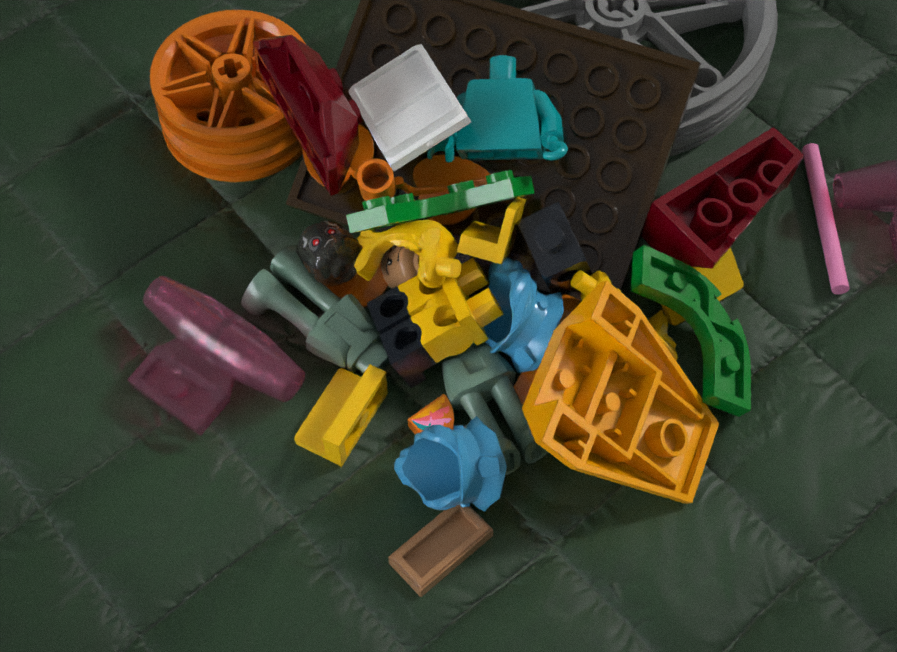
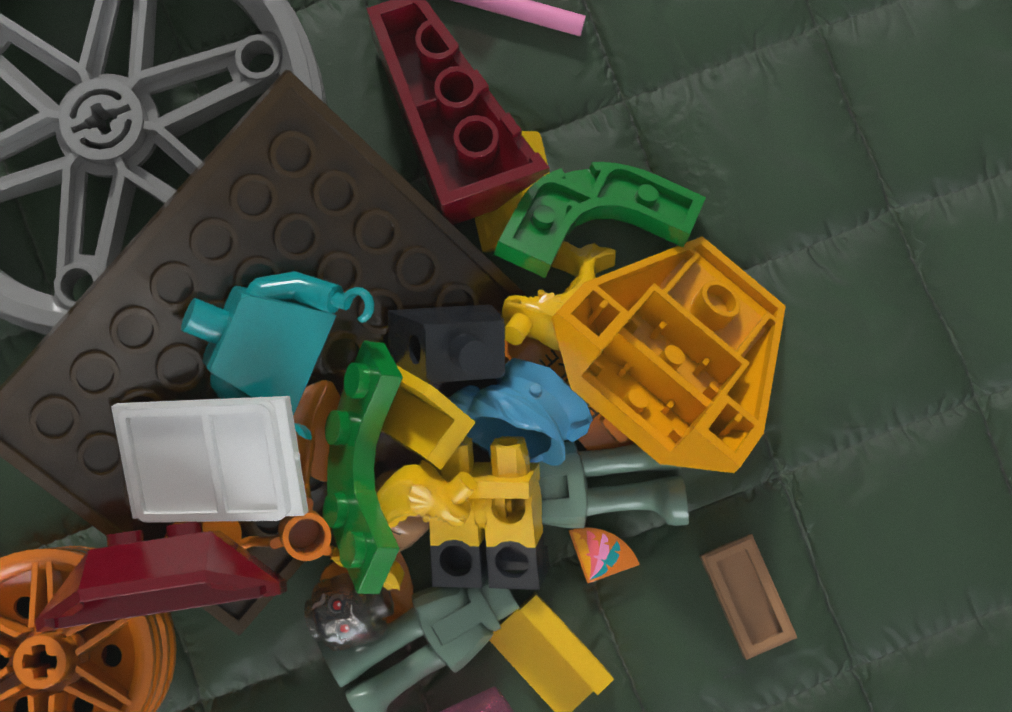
camera: 70 degrees left, 25 degrees up
dark azure piece [394,416,507,512] -> none

